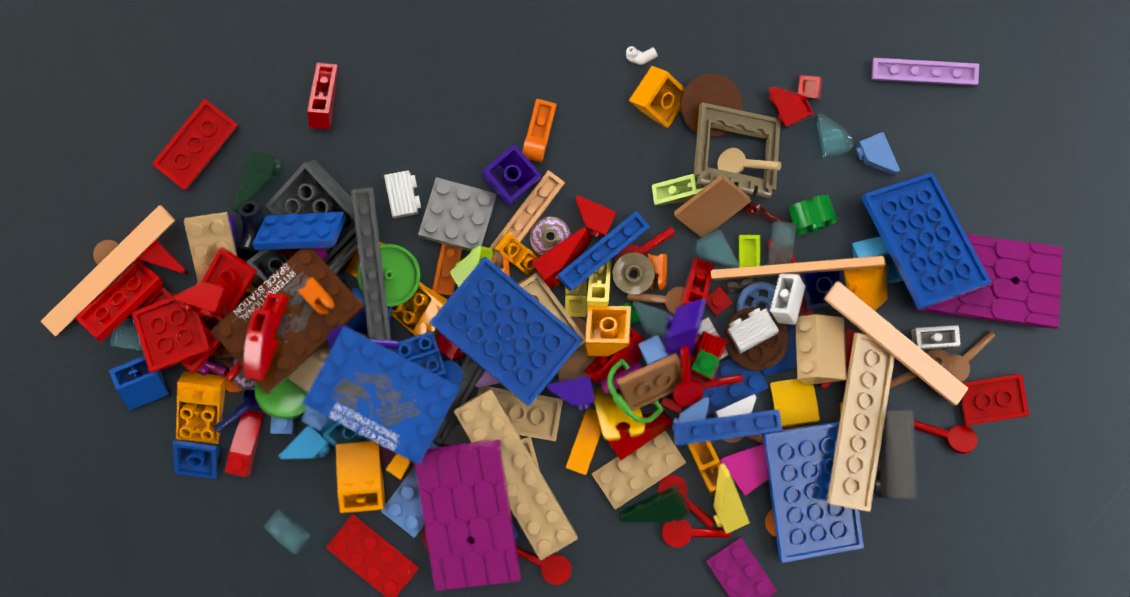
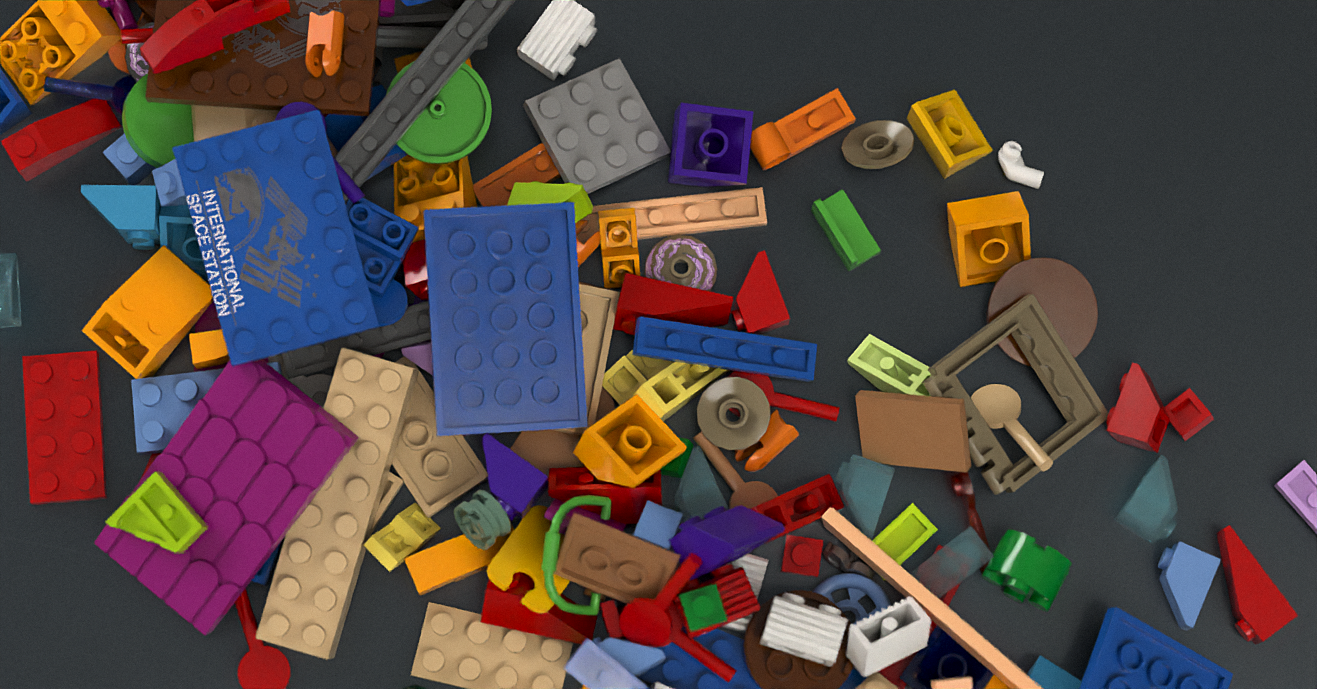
camera: 40 degrees right, 5 degrees down
none -> lime wing [106,471,208,553]
none -> light yellow slope [364,502,441,572]
none -> sand green wheel [454,490,511,550]
none -> bright green panel [811,189,881,271]
none -> dark tan dish [842,120,914,169]
none -> yellow slope [907,90,993,179]
none -> red slope [1217,525,1298,645]

